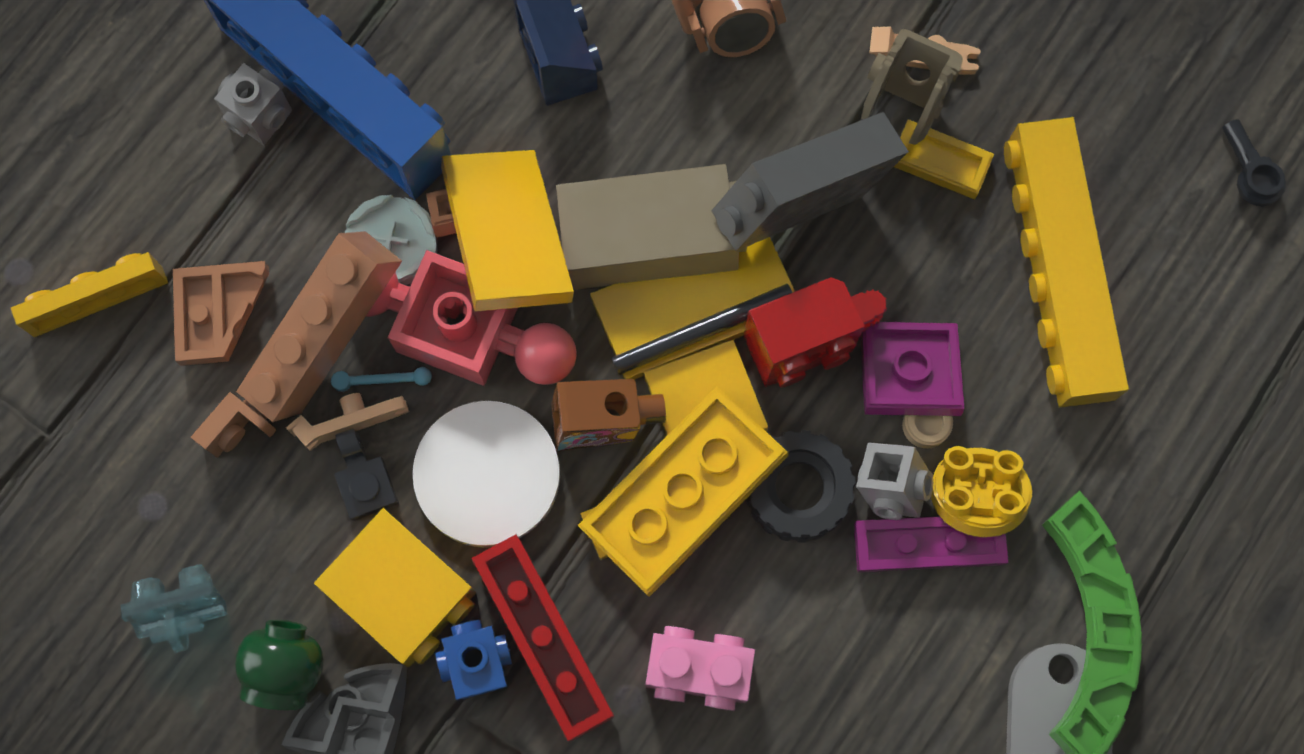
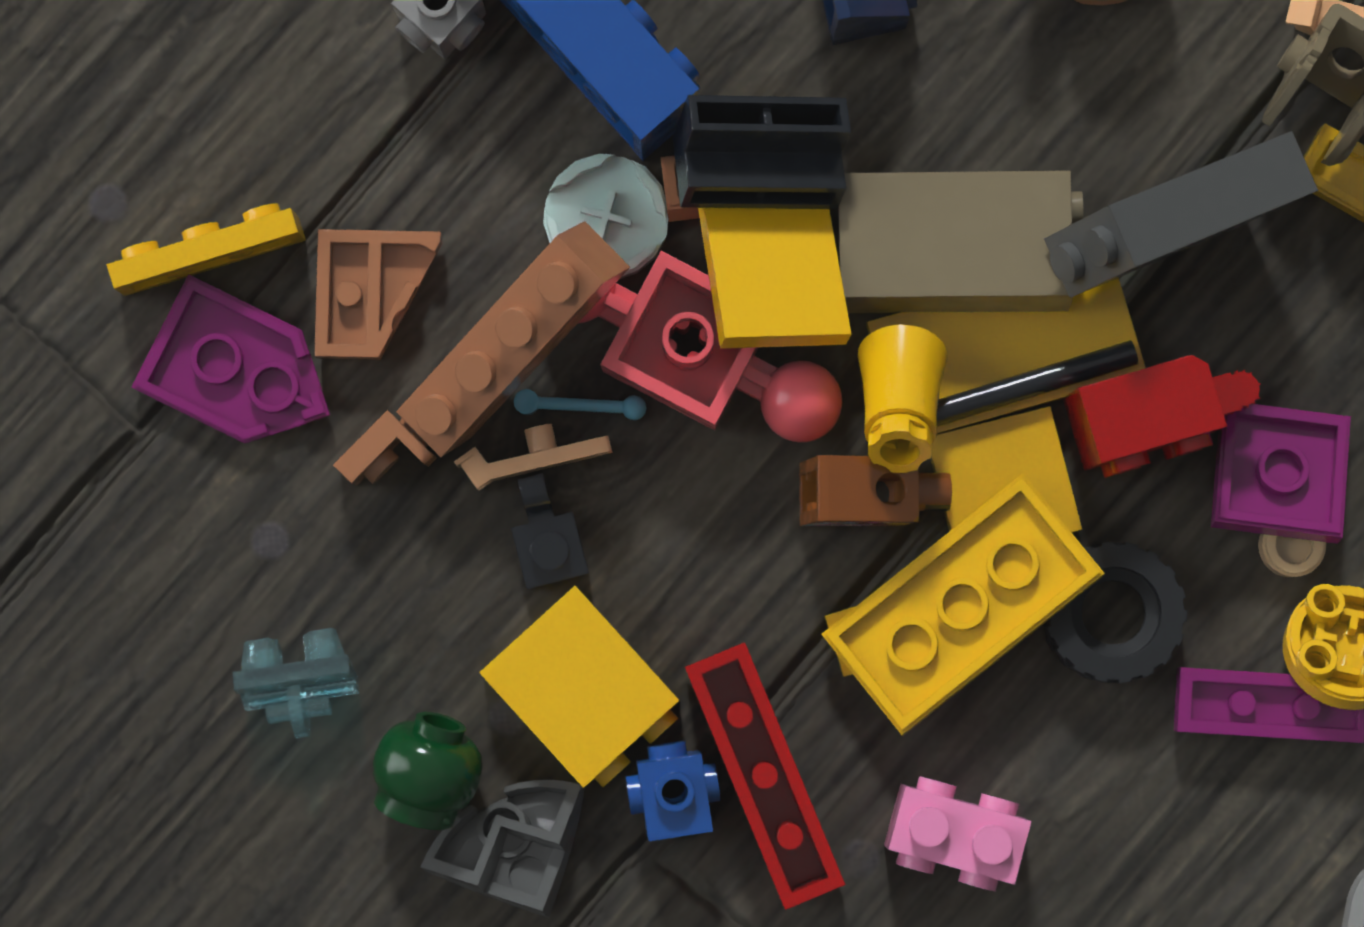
camera: 10 degrees right, 10 degrees up
white tile [413,401,560,547] -> none
light grey brick [856,443,933,520] -> none
none -> magenta tile [131,274,331,444]
none -> black piece [673,95,851,209]
none -> yellow plant [857,325,948,473]

